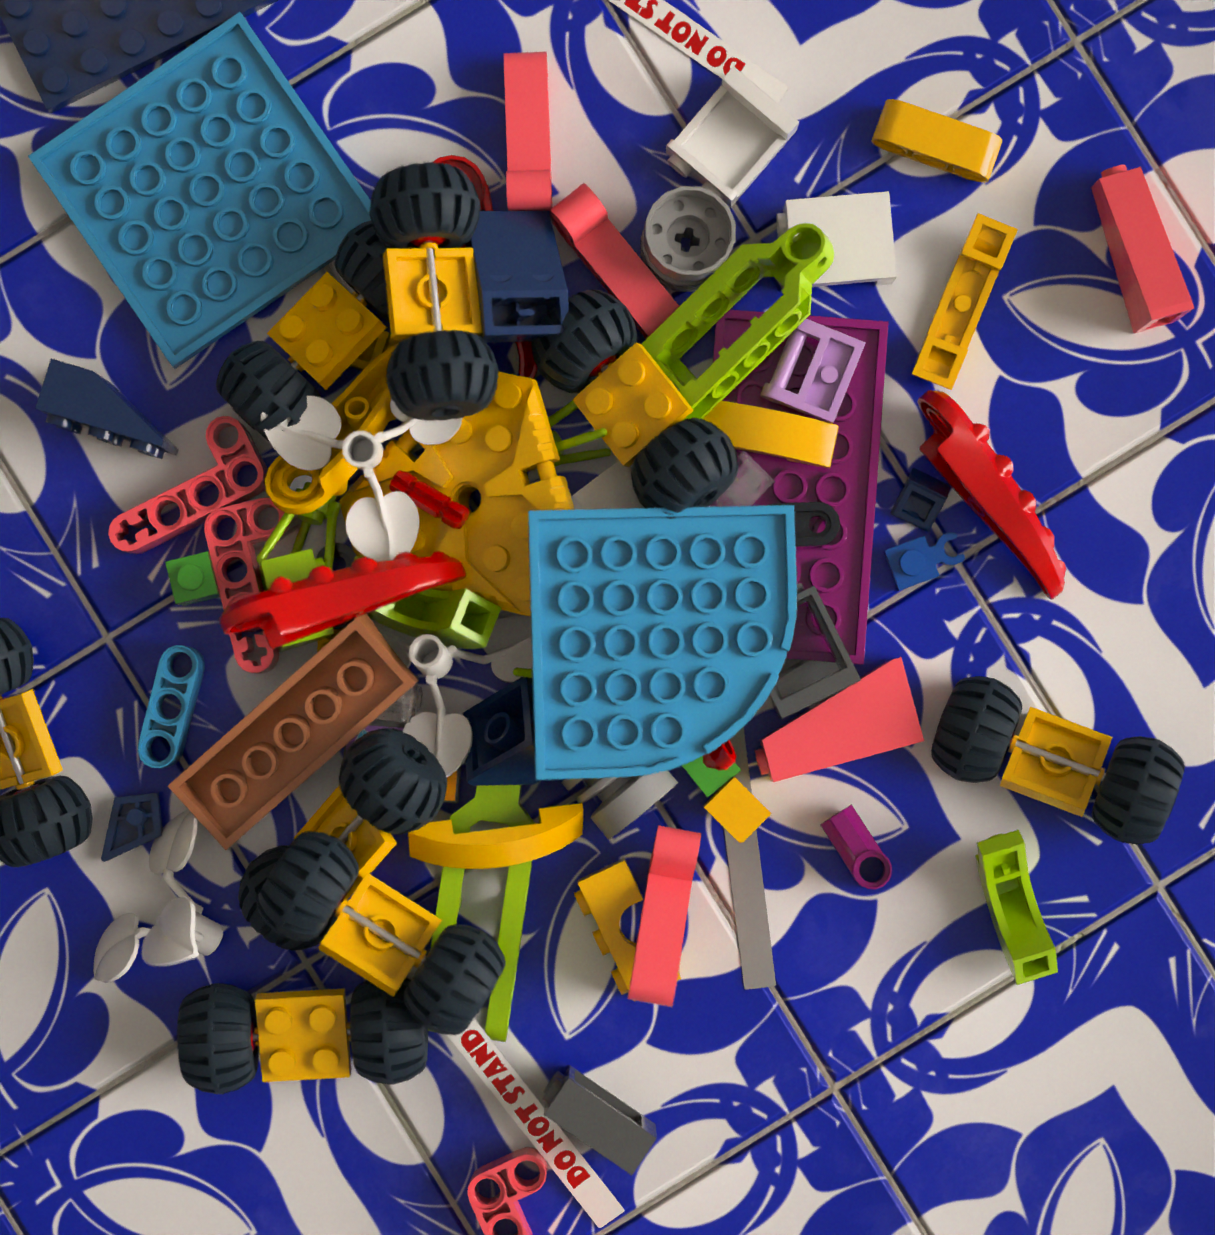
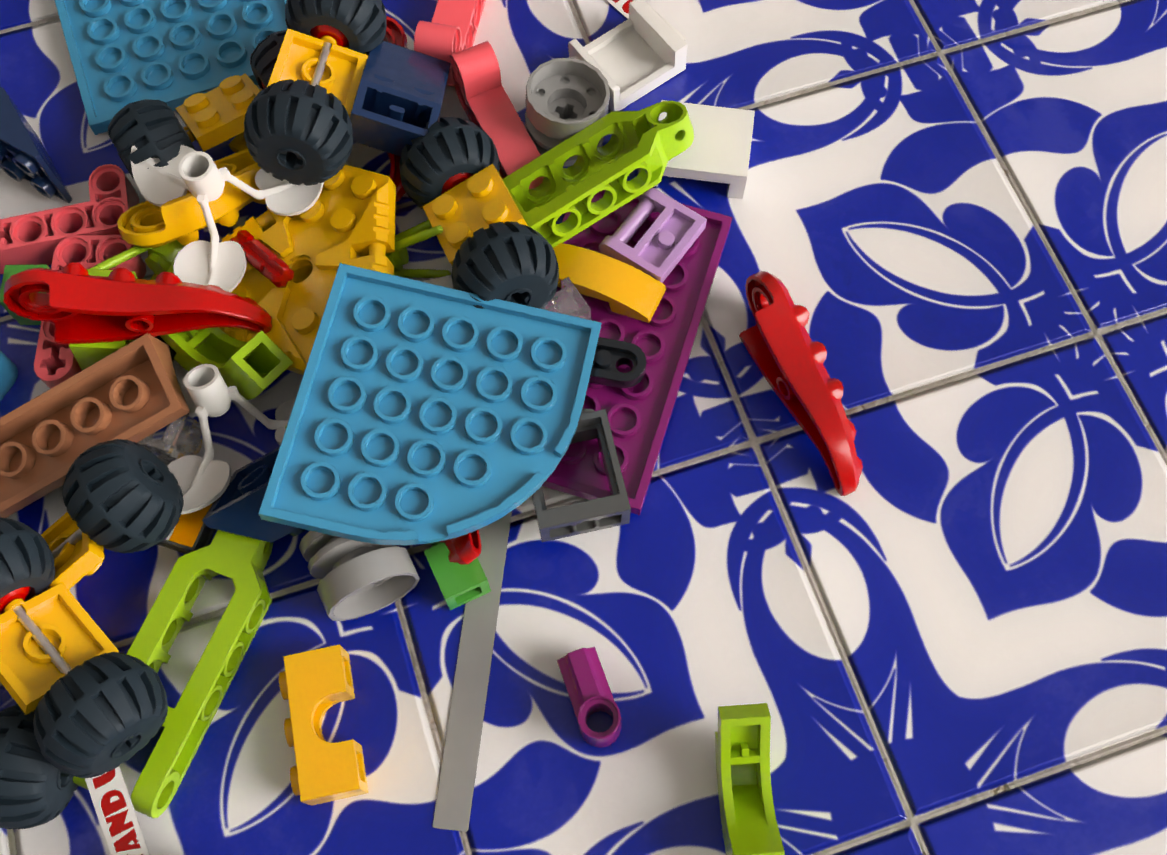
camera: 10 degrees right, 20 degrees down
yellow slope [408,803,584,869] -> none
coral beam [628,825,701,1007] -> none
yellow panel [703,777,772,843] -> none
coral slope [754,657,924,782] -> none
yellow beam [871,99,1003,183] -> none
blue plate [883,532,965,591] -> none
dark blue slope [890,468,950,533] -> none
yellow slope [911,213,1018,390] -> none
black plate [931,676,1185,844] -> none
coral slope [1091,164,1194,334] -> none

